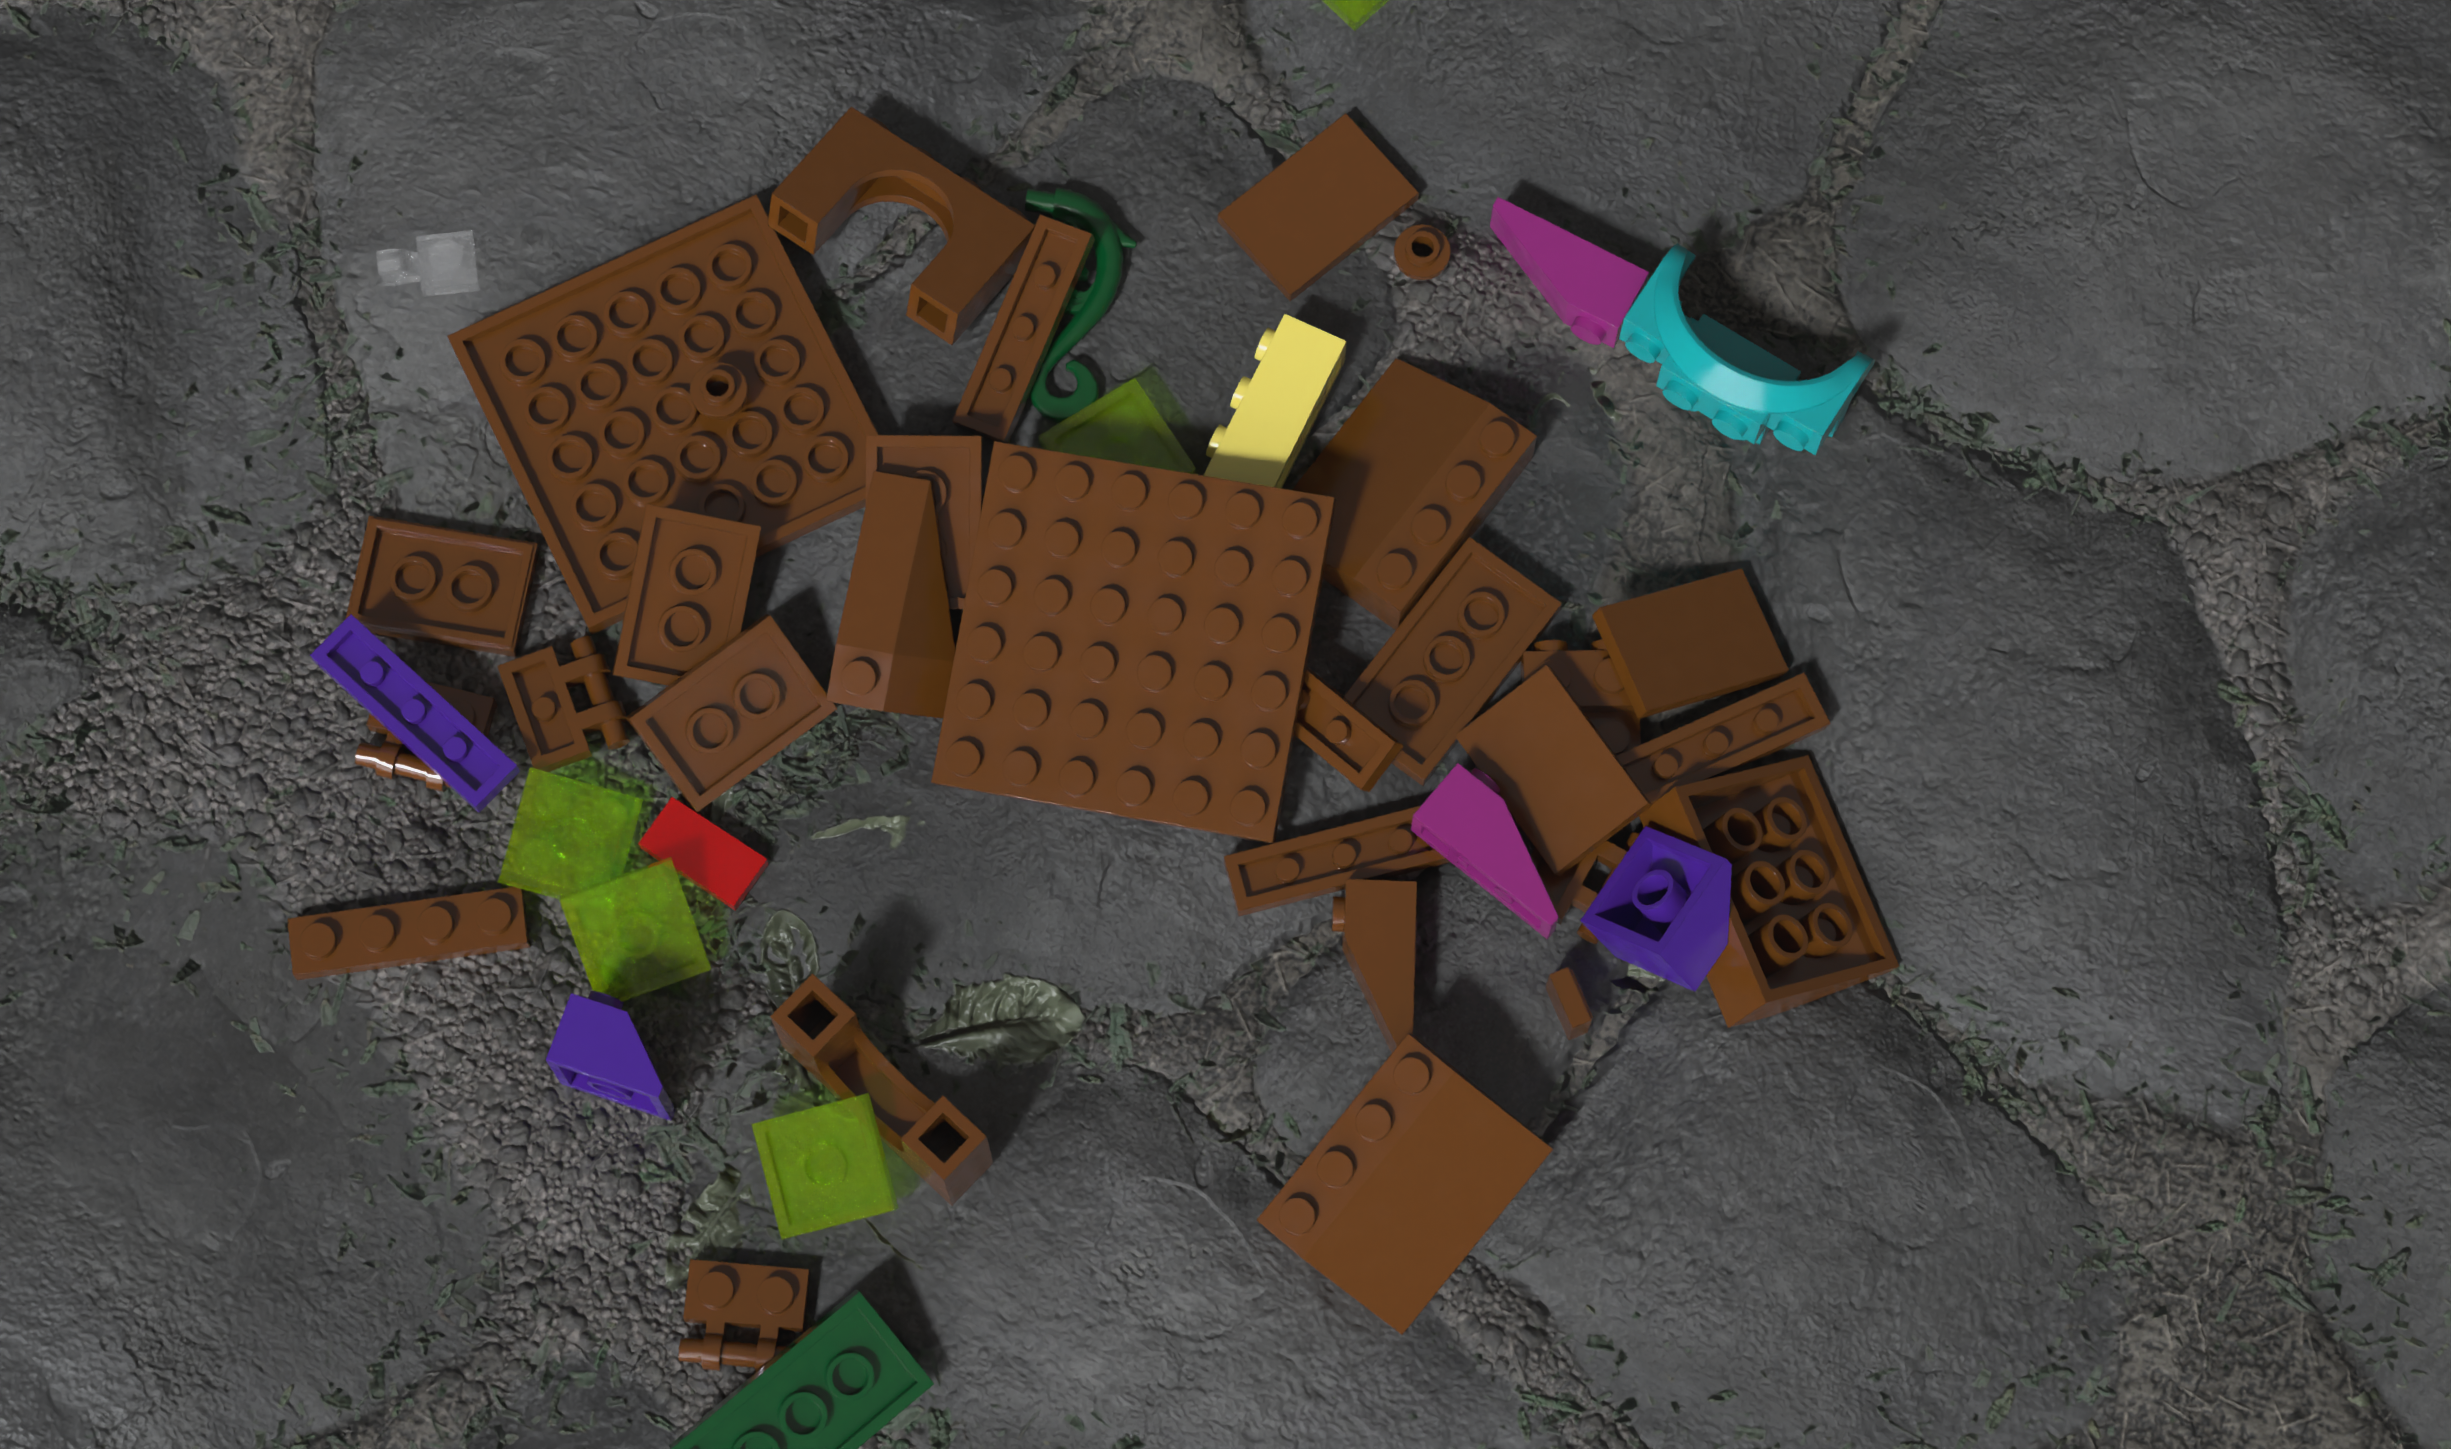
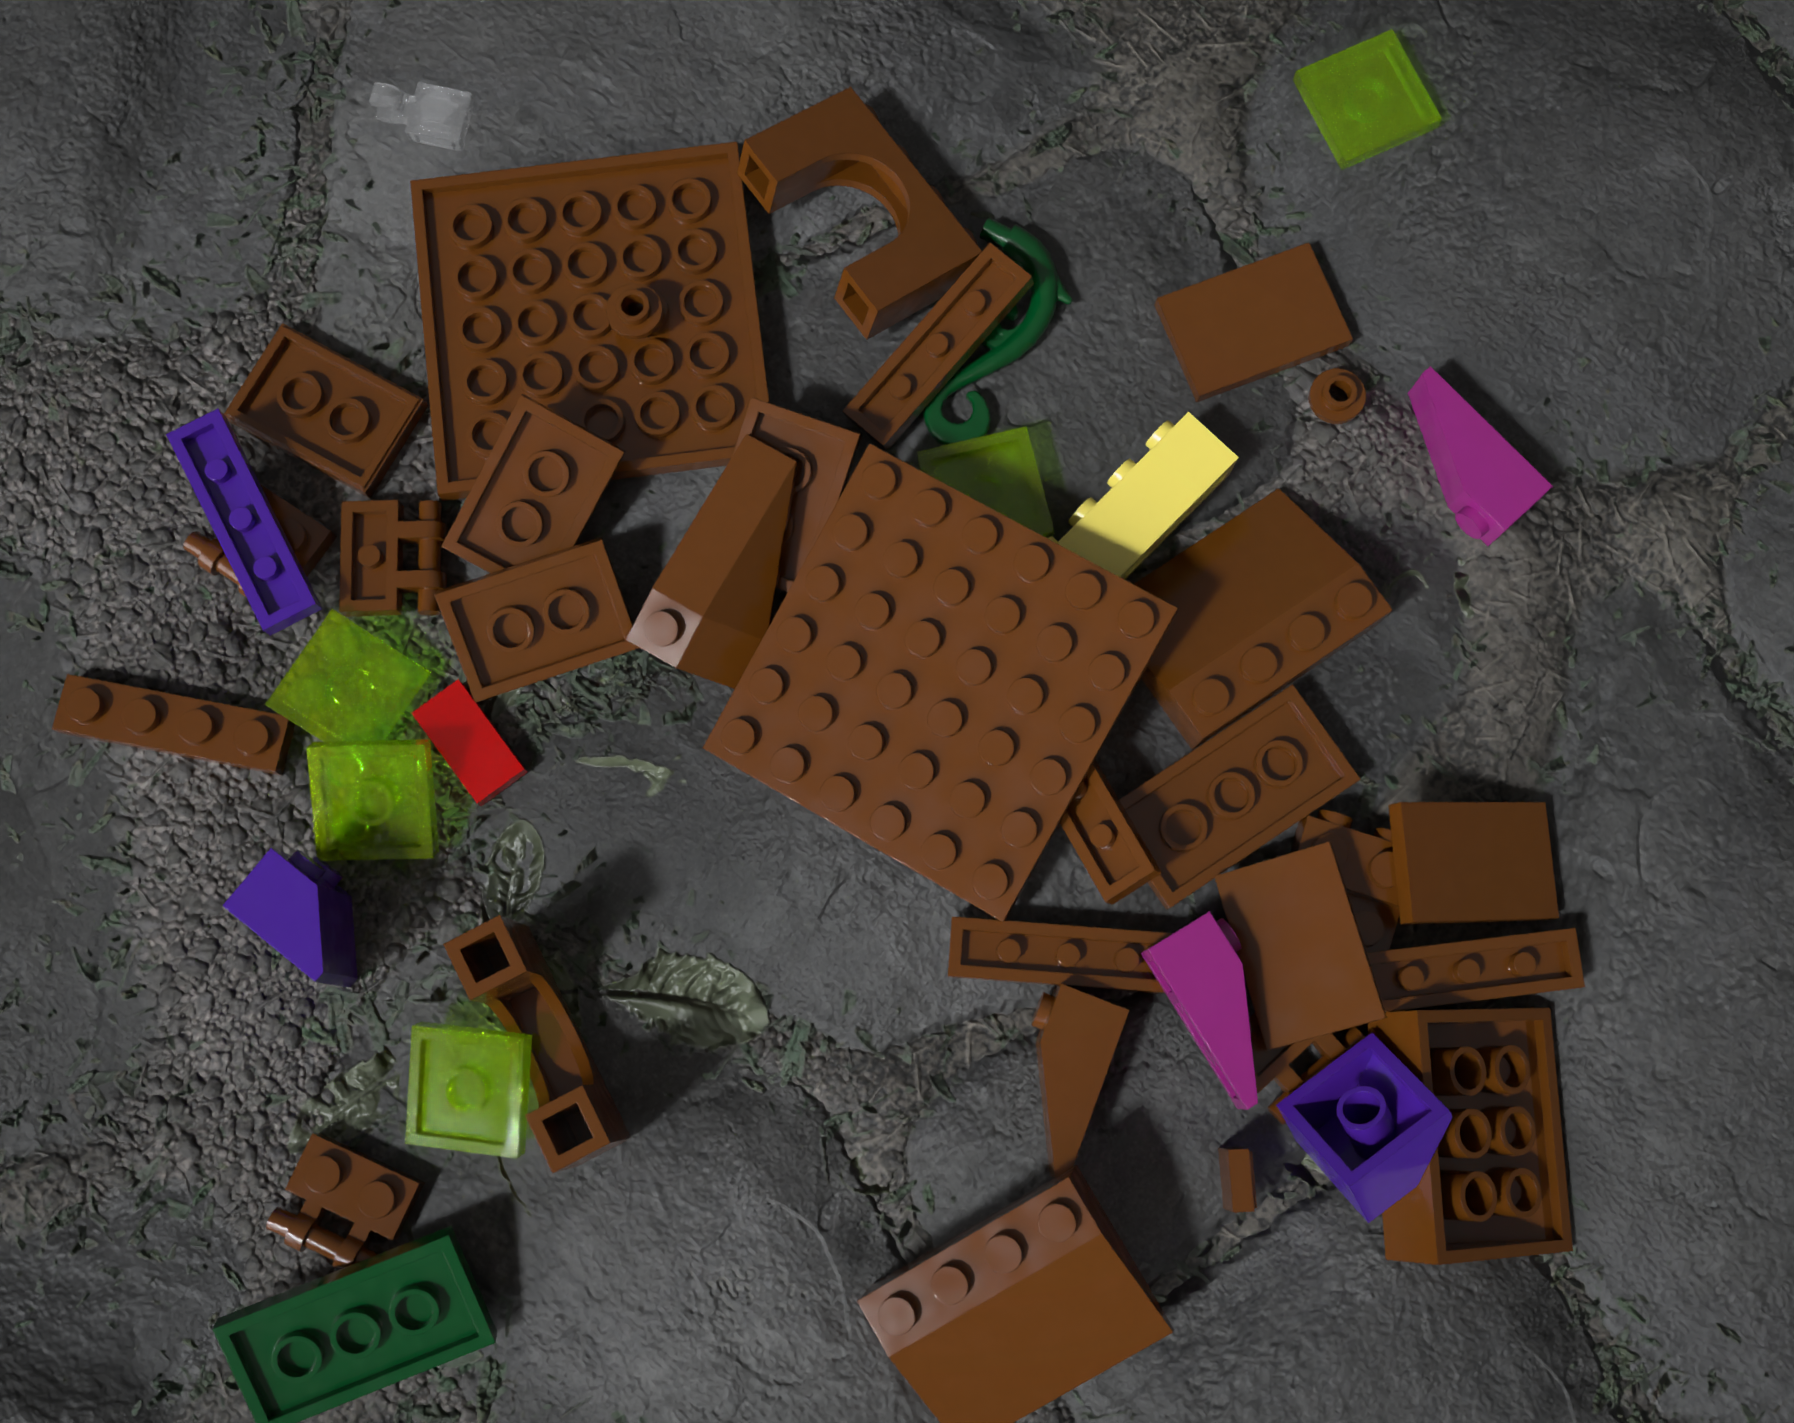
camera: 20 degrees right, 5 degrees up
teal piece [1619,243,1875,455] -> none

